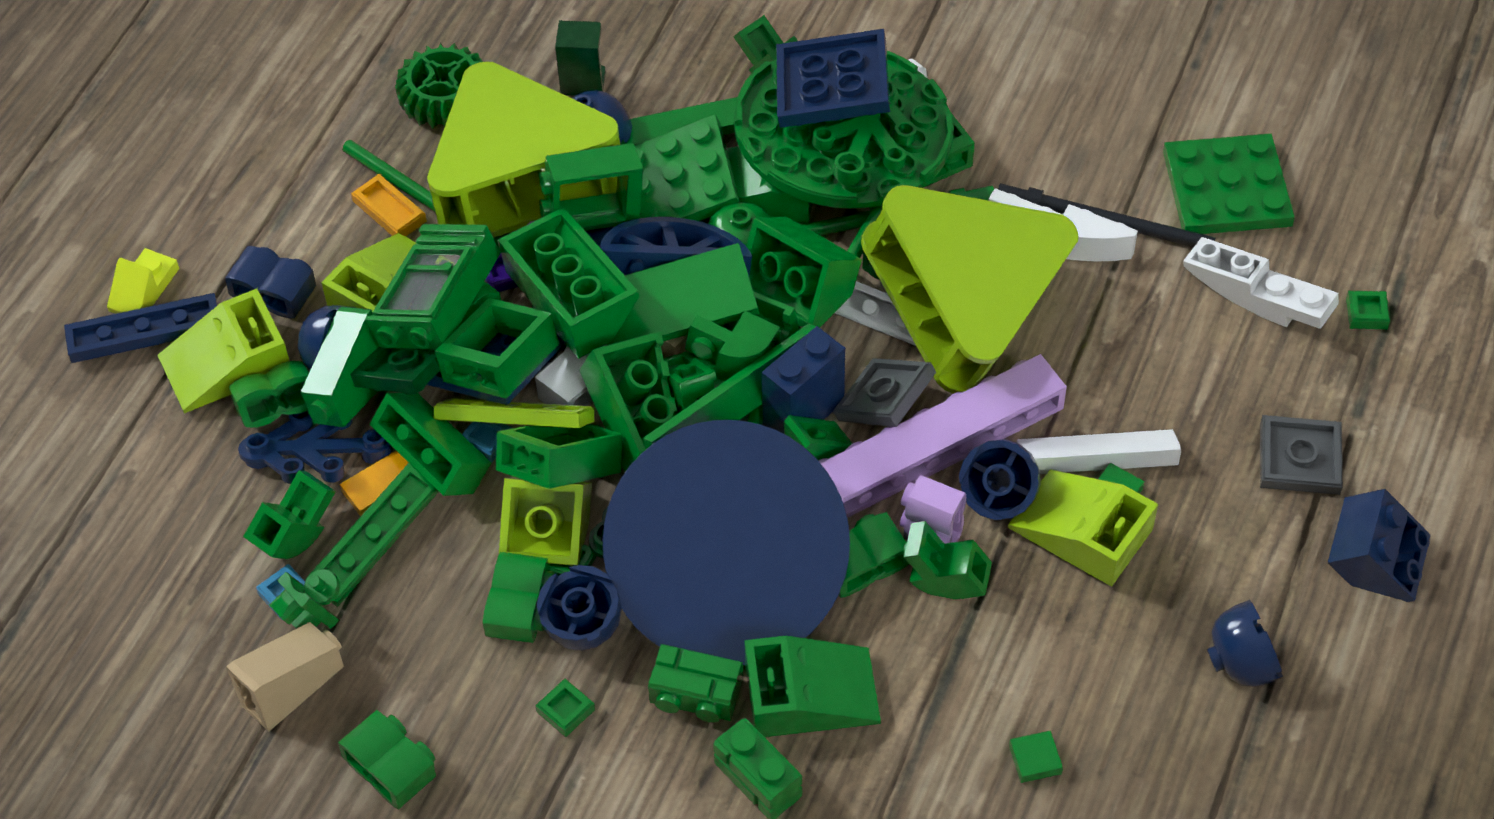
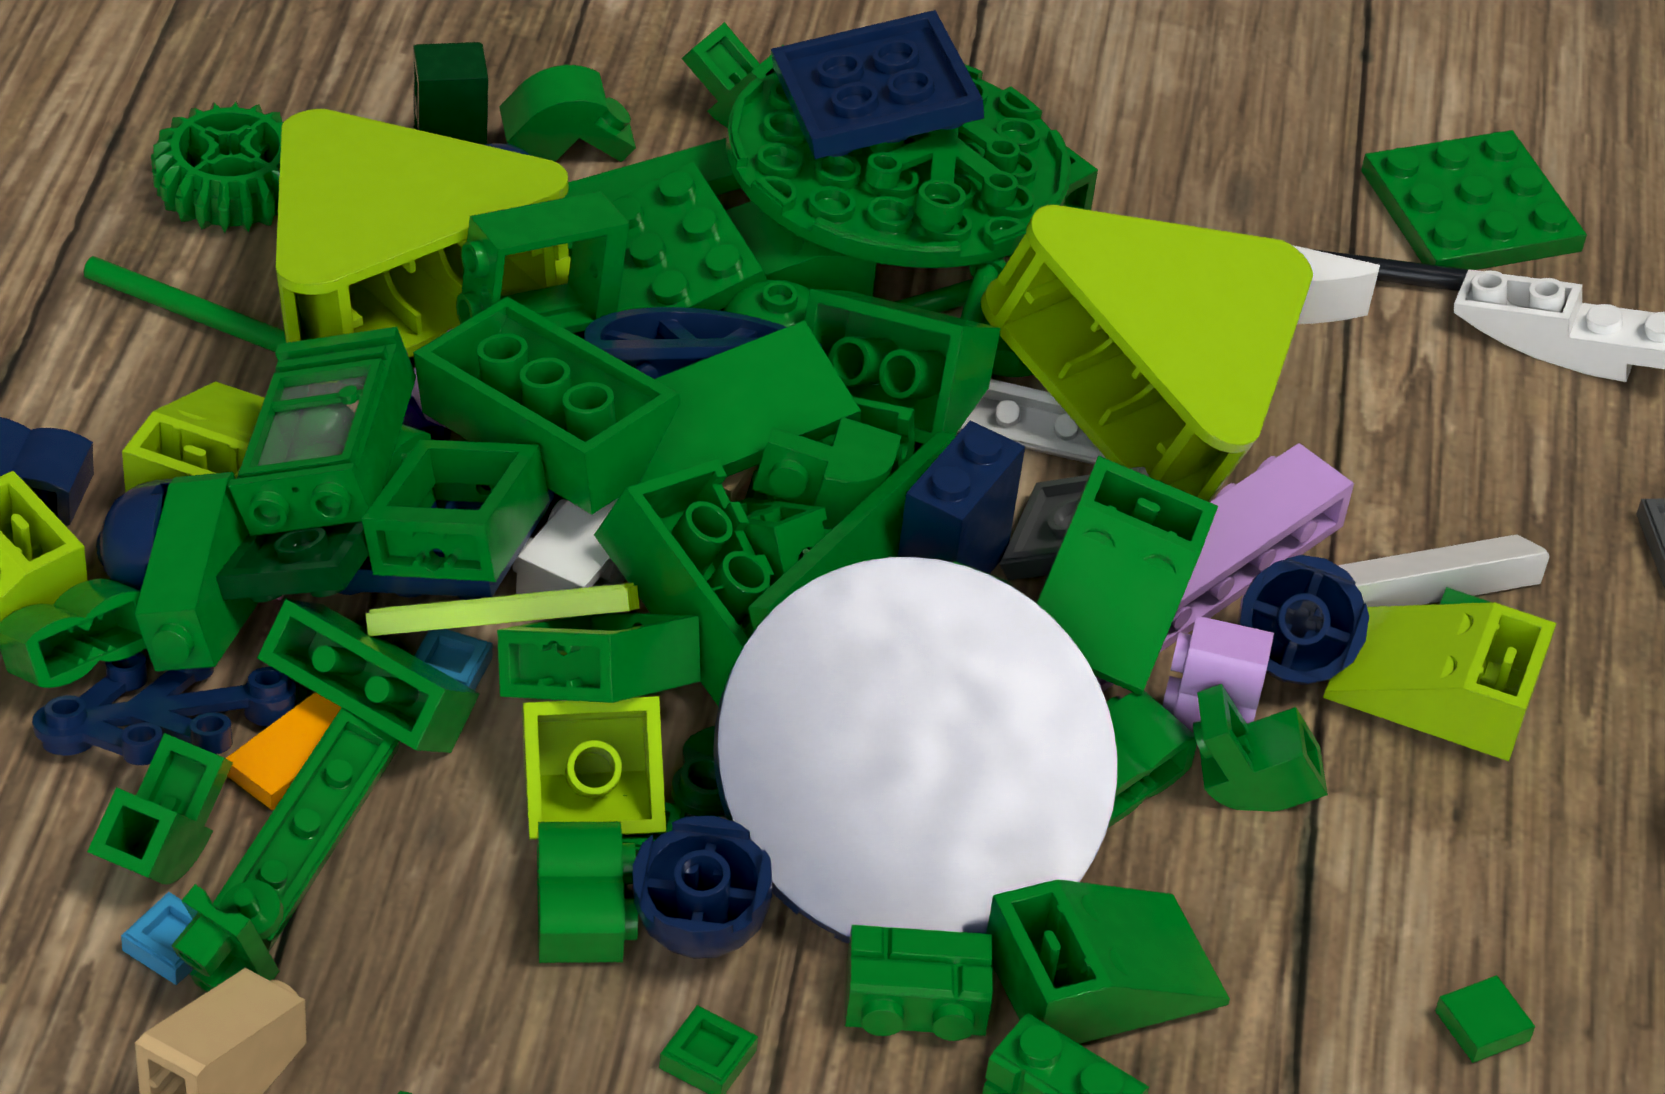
camera: 20 degrees left, 10 degrees down
light orange tile [351,174,427,237] -> none
none -> green brick [499,65,636,162]
none -> green slope [1036,455,1218,695]

